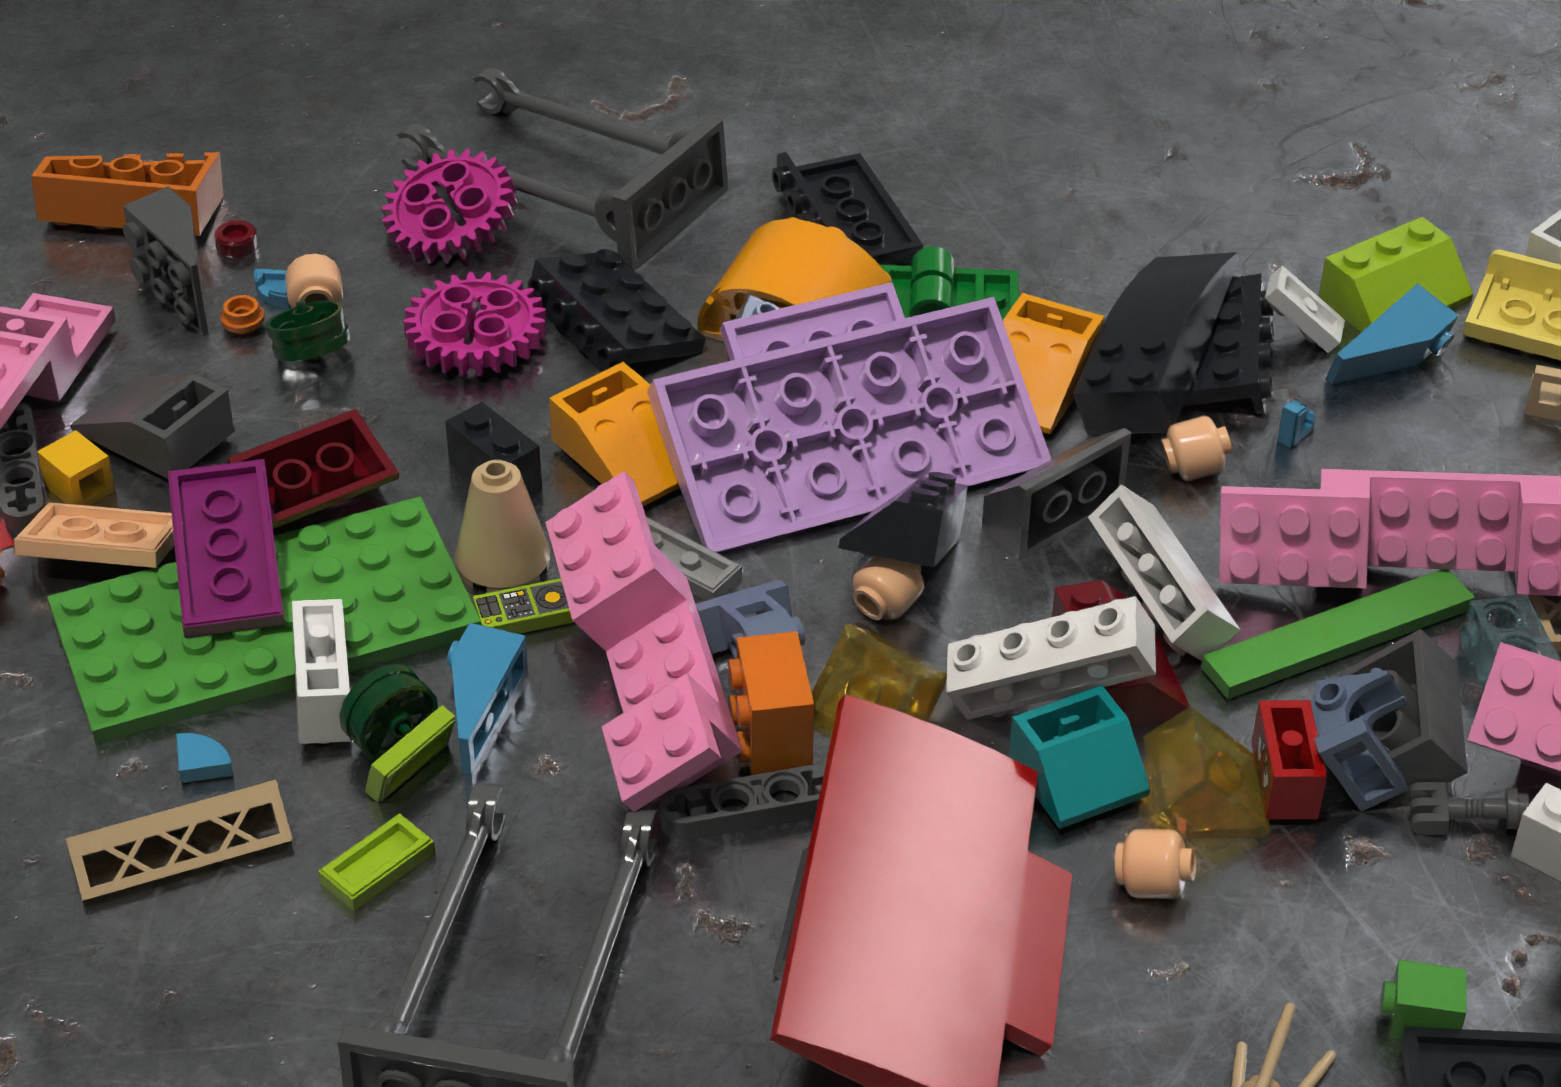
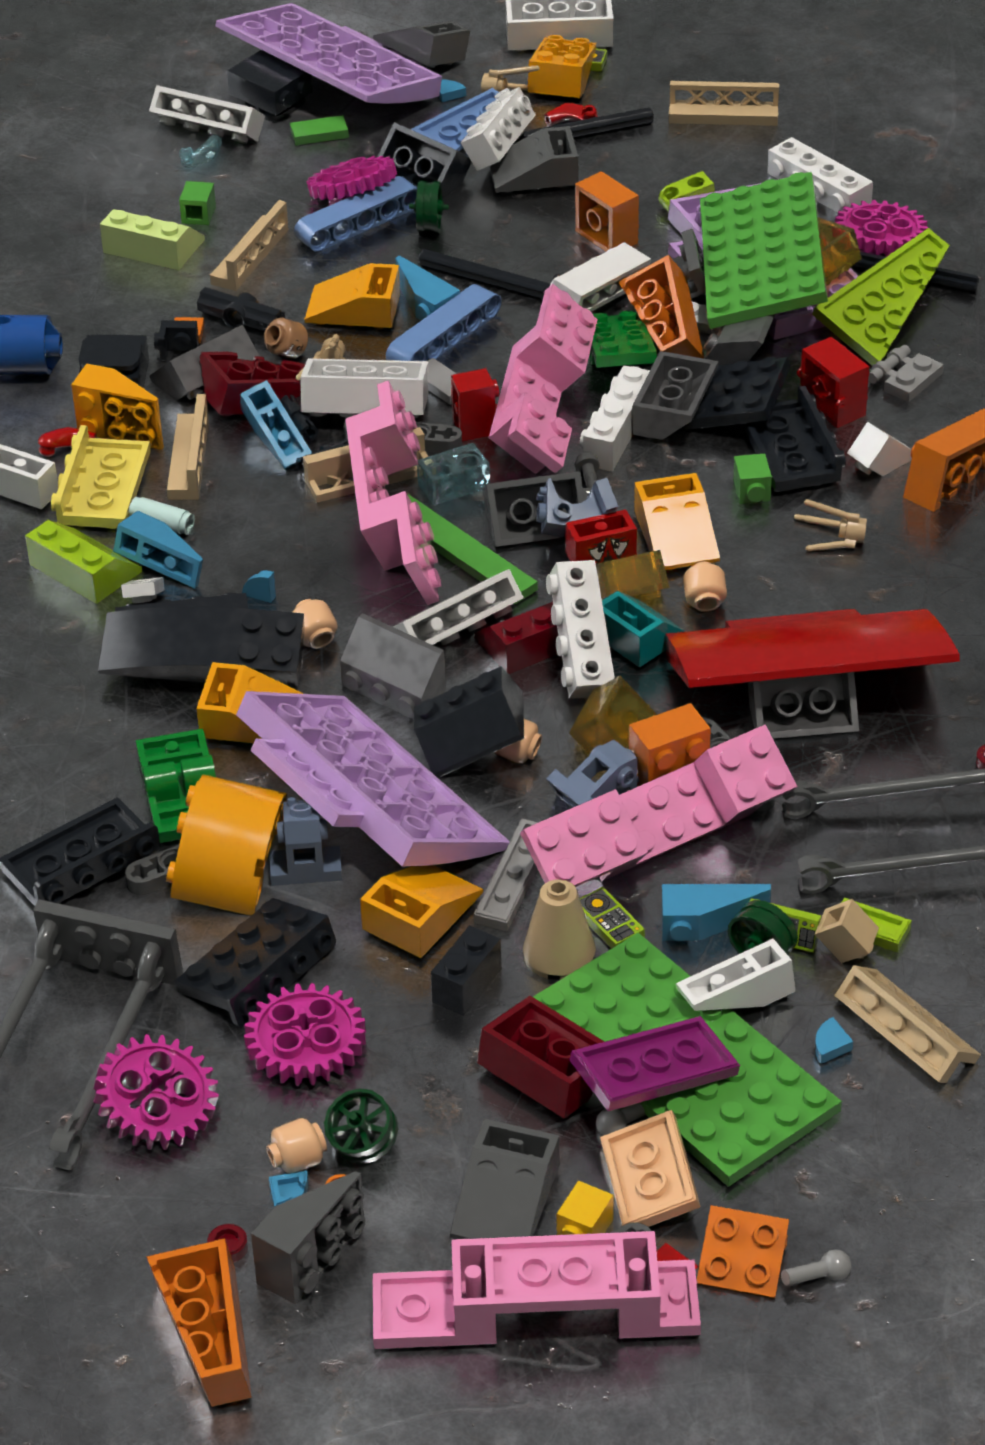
camera: 105 degrees left, 0 degrees up
none -> light aqua piece [129,497,195,535]
none -> slope [634,473,720,571]
none -> tan brick [815,899,879,963]

